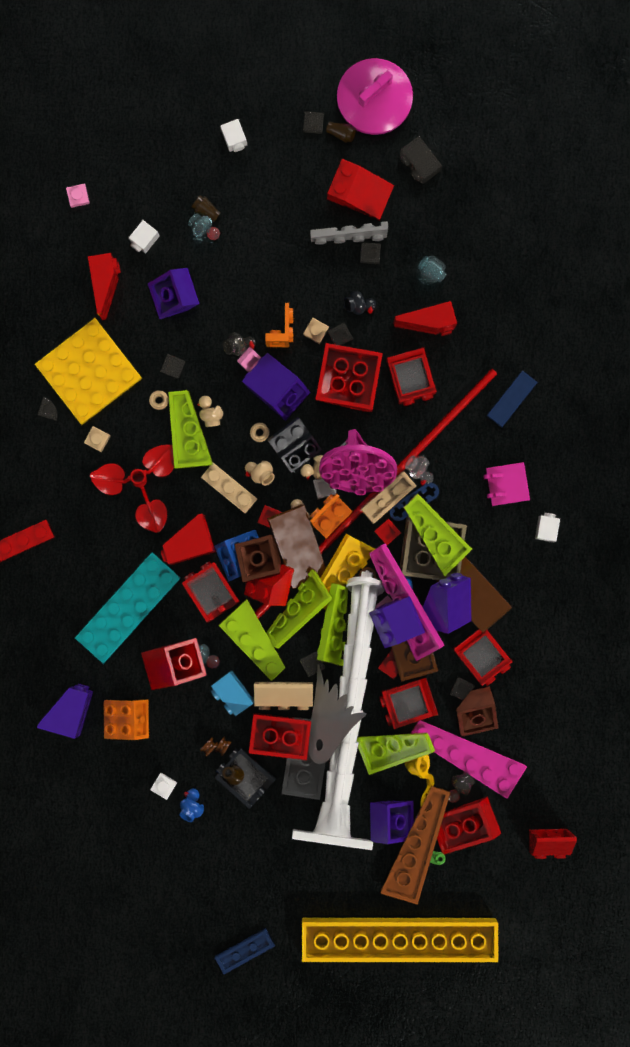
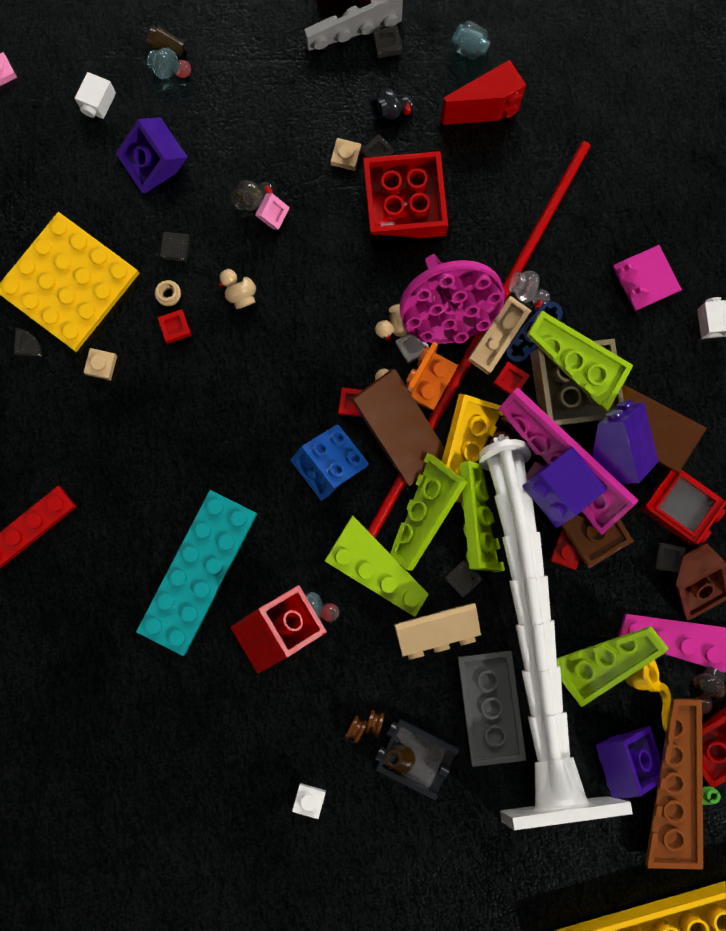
camera: 15 degrees left, 5 degrees down
dark purple slope [37,684,93,739] -> none
red slope [88,253,121,320] -> none
red plant [90,445,174,533] -> none
orange bracket [104,699,149,740] -> none
red slope [161,514,215,565] -> none
lime wing [168,390,213,469] -> none
blue animal [179,789,204,822] -> none
window [182,561,240,623] -> none
tan plate [201,463,257,514] -> none
dark azure slope [211,671,254,716] -> none
copper slope [235,535,281,582] -> none
dark purple slope [242,353,311,421] -> none
red slope [244,563,294,606] -> none
tan animal [245,461,275,486] -> none
red slope [249,713,311,760] -> none
tan plate [250,423,269,442] -> none
orange bracket [265,303,293,347] -> none
black brick [267,417,322,473] -> none
light grey piece [308,664,367,764] -> none
window [379,677,438,729] -> none
window [386,347,437,406] -> none
dark blue tile [487,371,537,428] -> none
none -> red plate [158,309,192,344]

